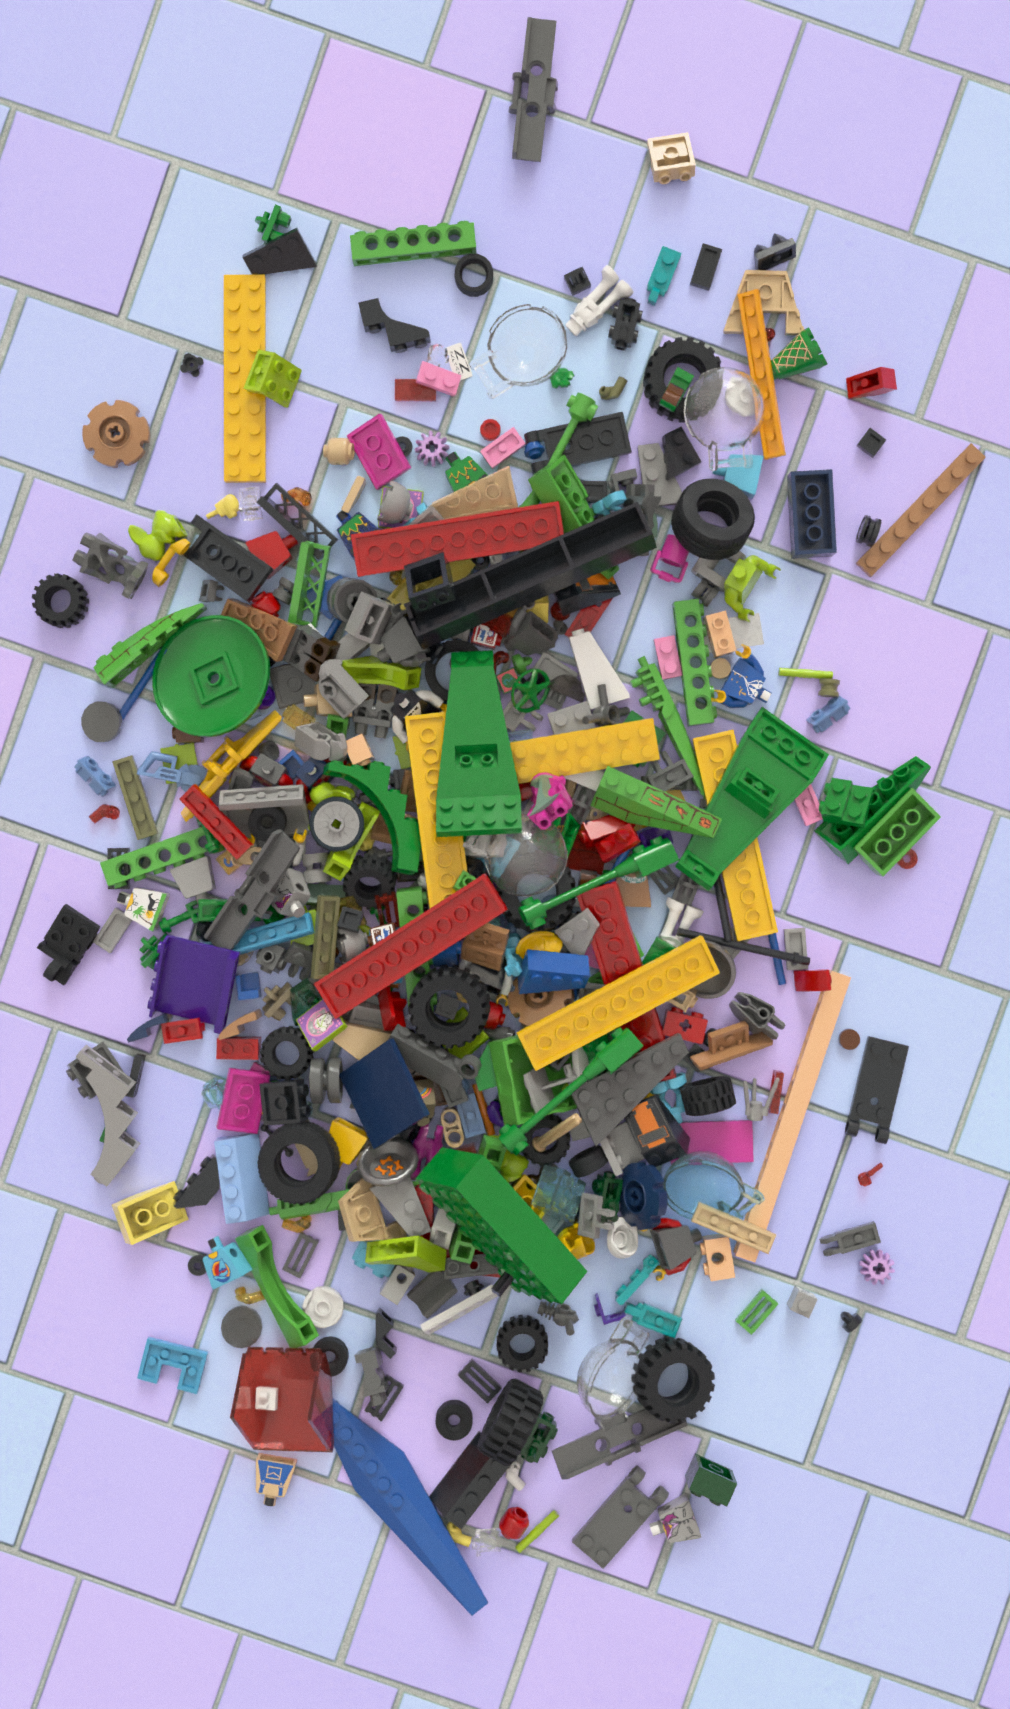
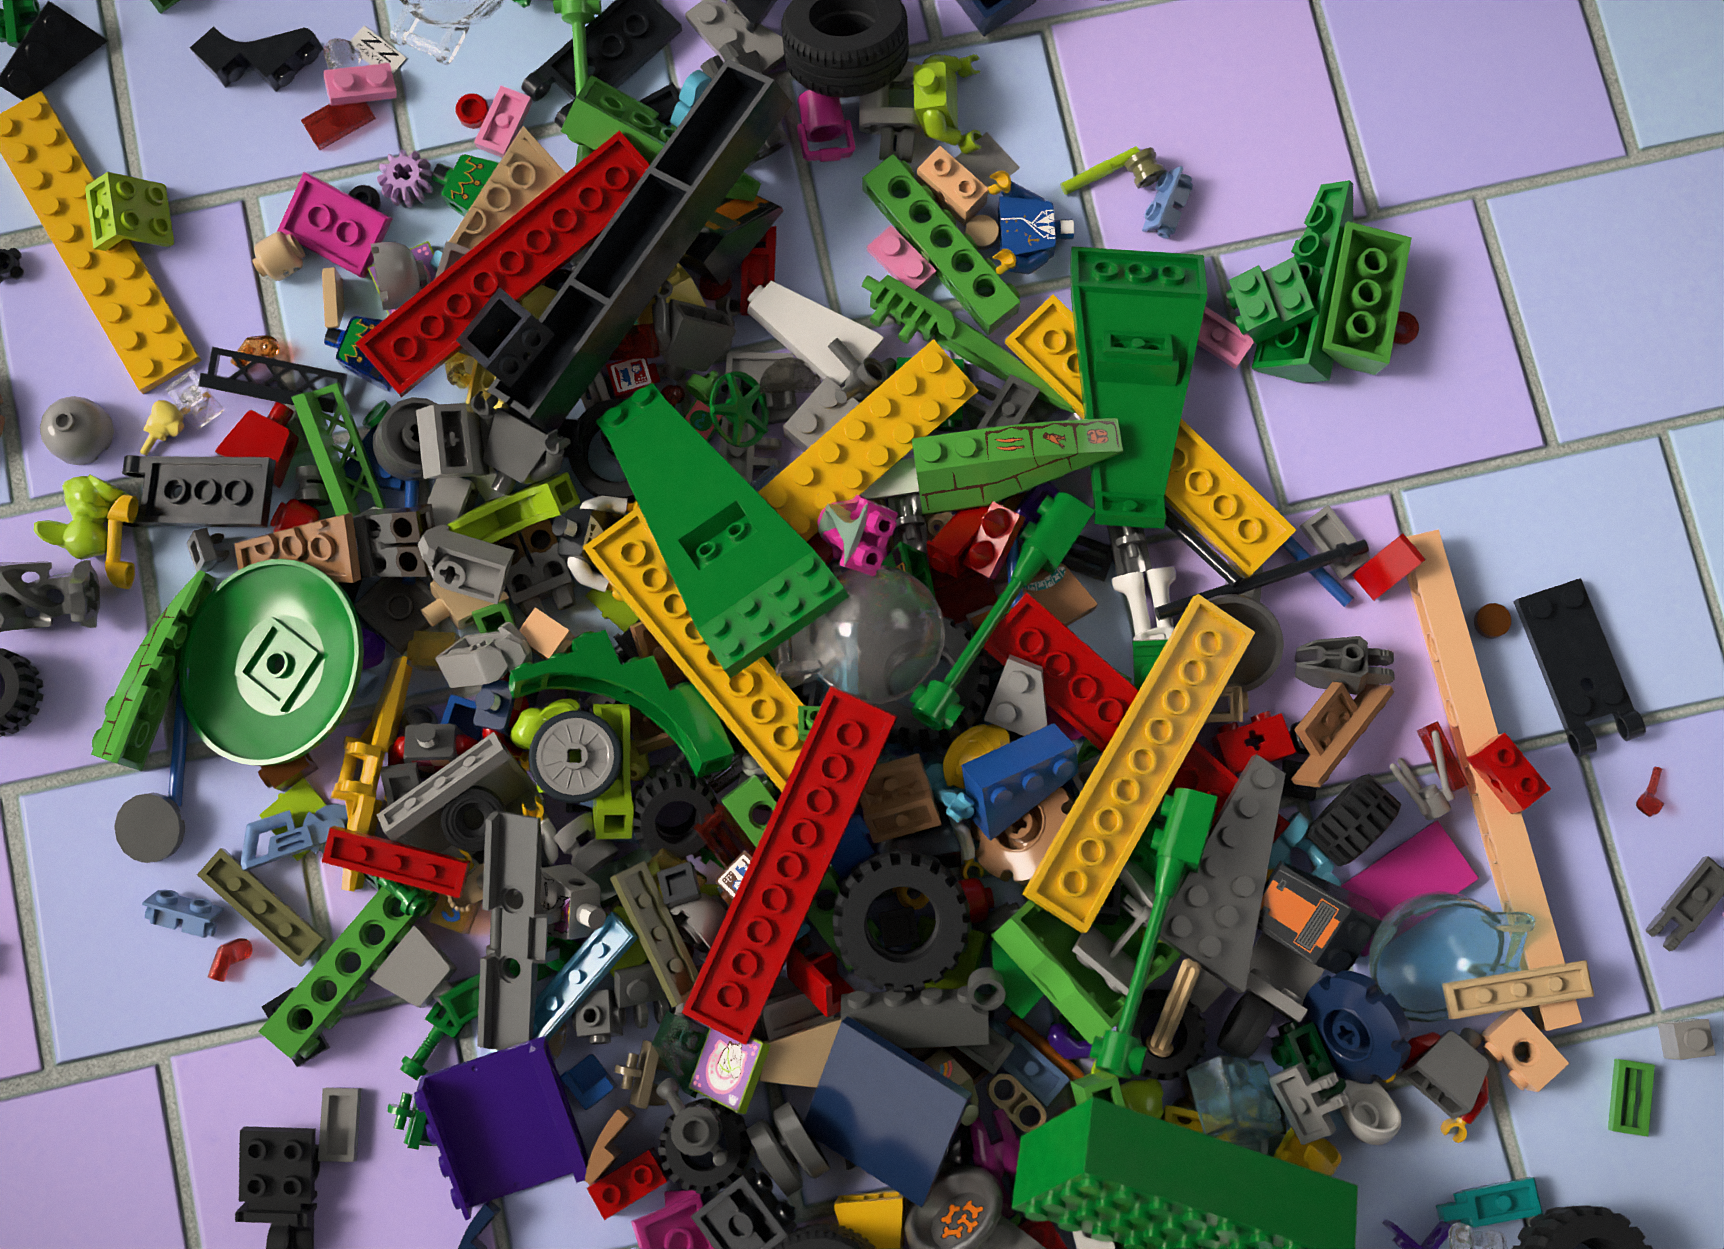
camera: 30 degrees left, 10 degrees down
white torso [117,887,170,931] -> none
red plate [161,1018,206,1044] -> none
black tile [196,921,213,942] -> none
blue plate [524,441,545,460] -> none
dark grey bracket [608,468,637,493] -> none
teal hinge [615,1254,659,1305] -> none
none -> light grey cylinder [39,396,114,465]
none -> green piece [362,400,391,430]
none -> dark grey piece [656,1078,729,1166]
none -> red brick [1466,732,1551,814]

